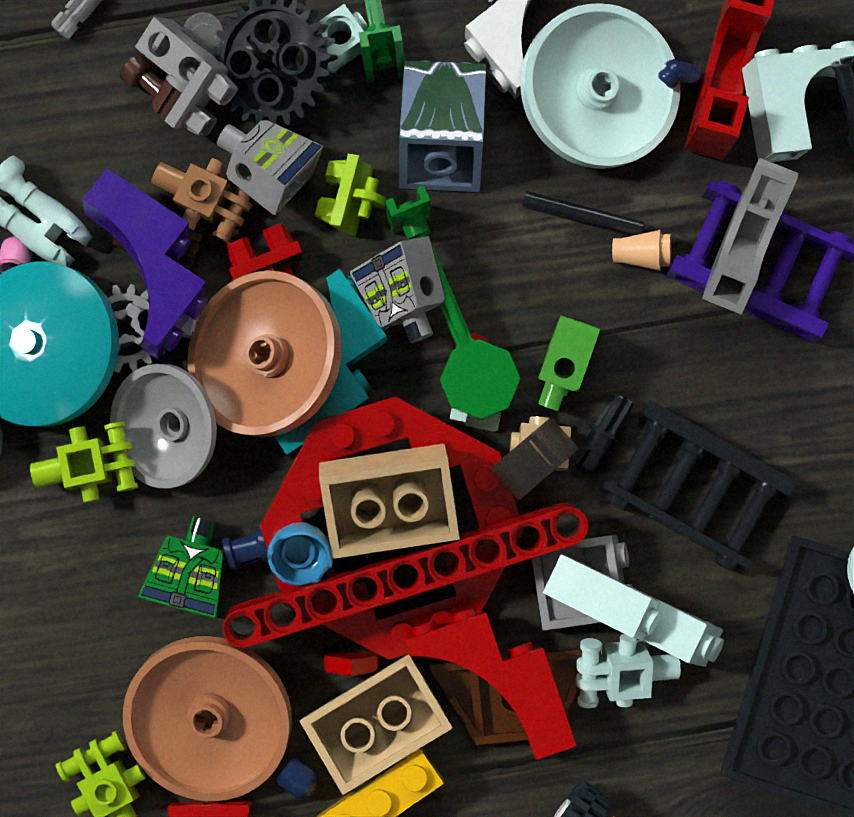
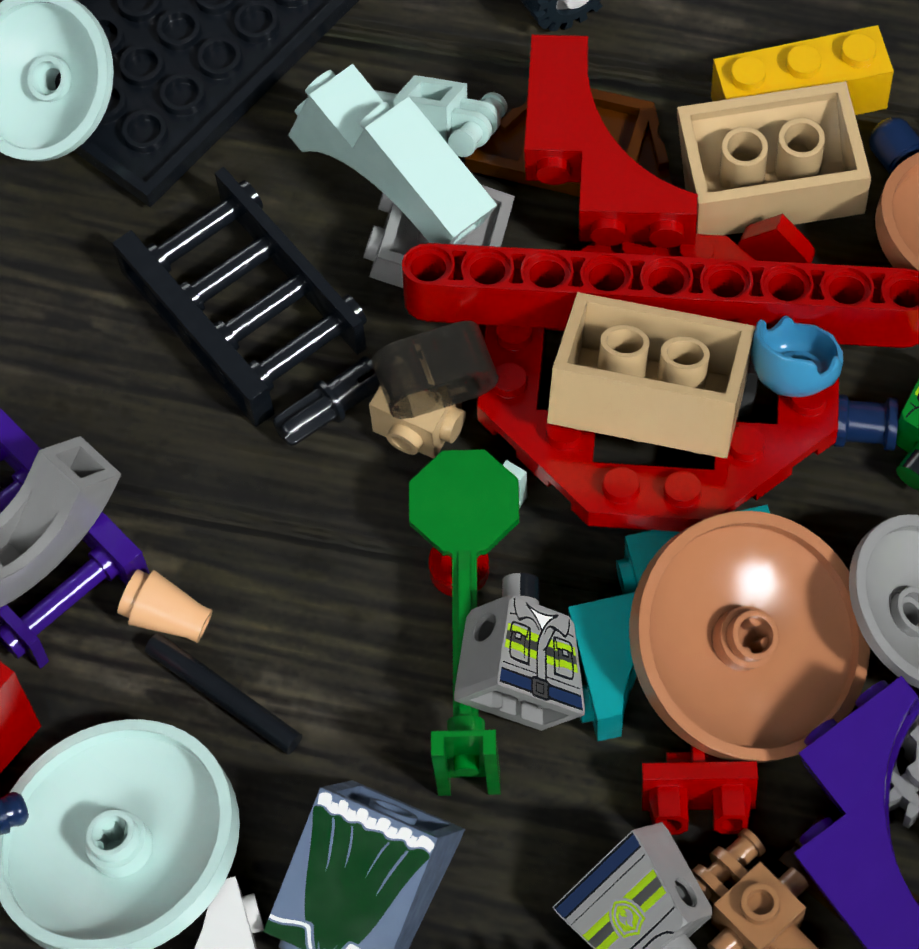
camera: 155 degrees left, 20 degrees down
lime hips [315,154,387,237] -> none
bright green torso [538,315,600,412] -> none

